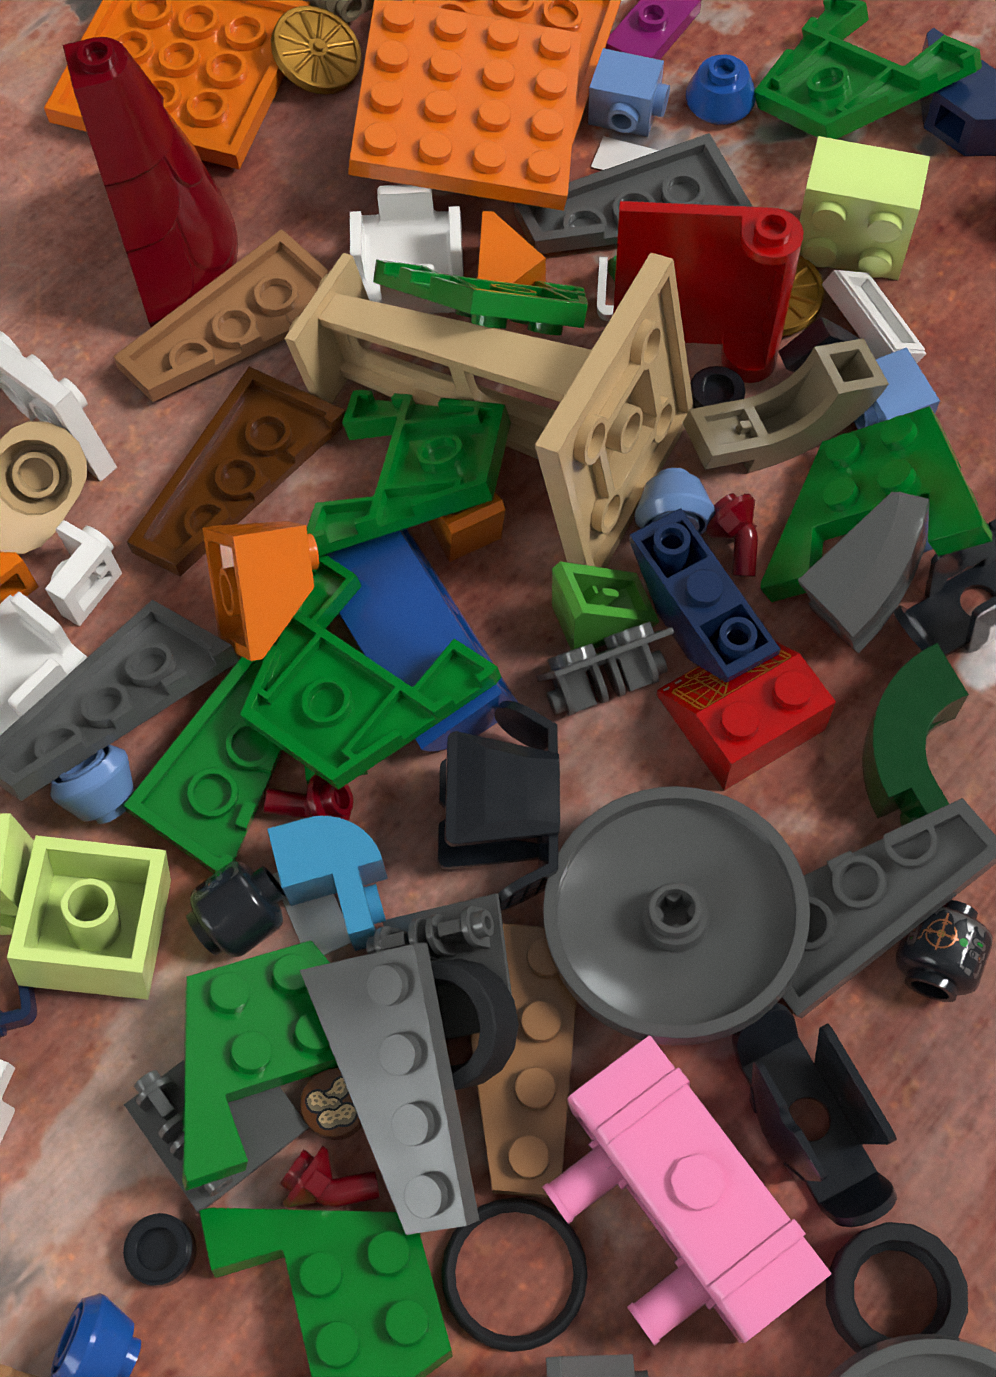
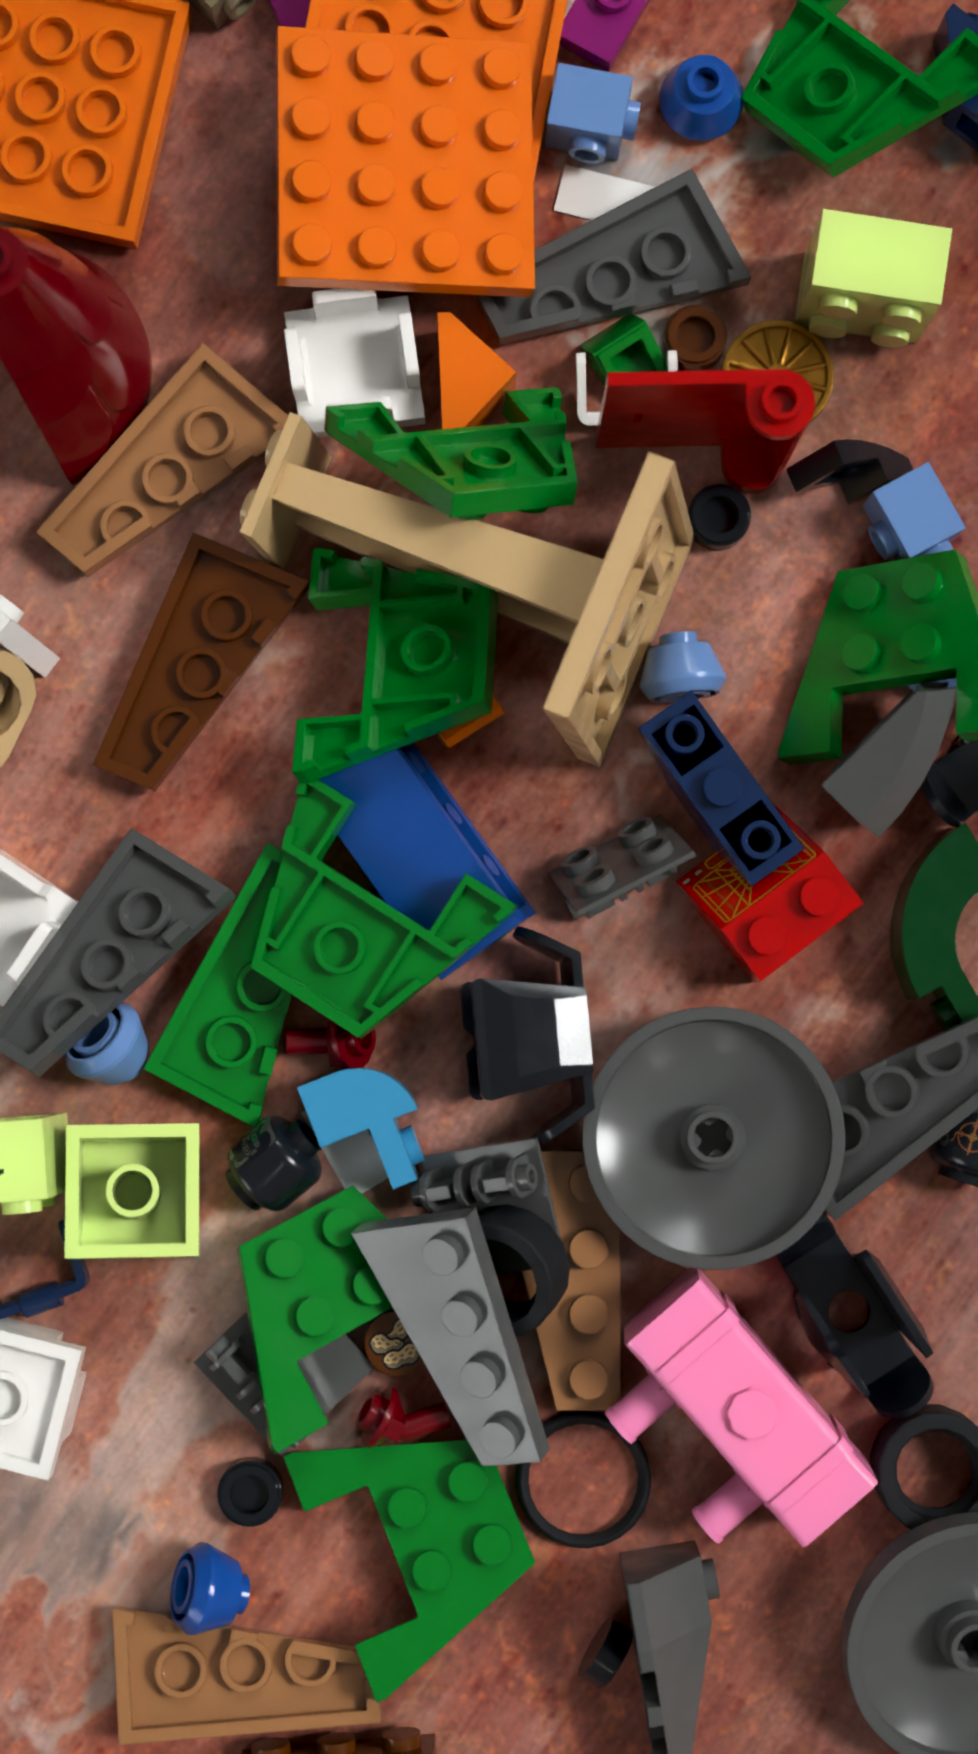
camera: 10 degrees left, 20 degrees up
white bracket [45,520,122,626] -> none
orange slope [203,521,319,661] -> none
pearl gold wheel [271,6,362,94] -> none
bright green slope [552,561,659,650] -> none
dark tan arch [683,338,889,473] -> none
dark red plate [706,493,758,577] -> none
white tile [822,270,926,363] -> none

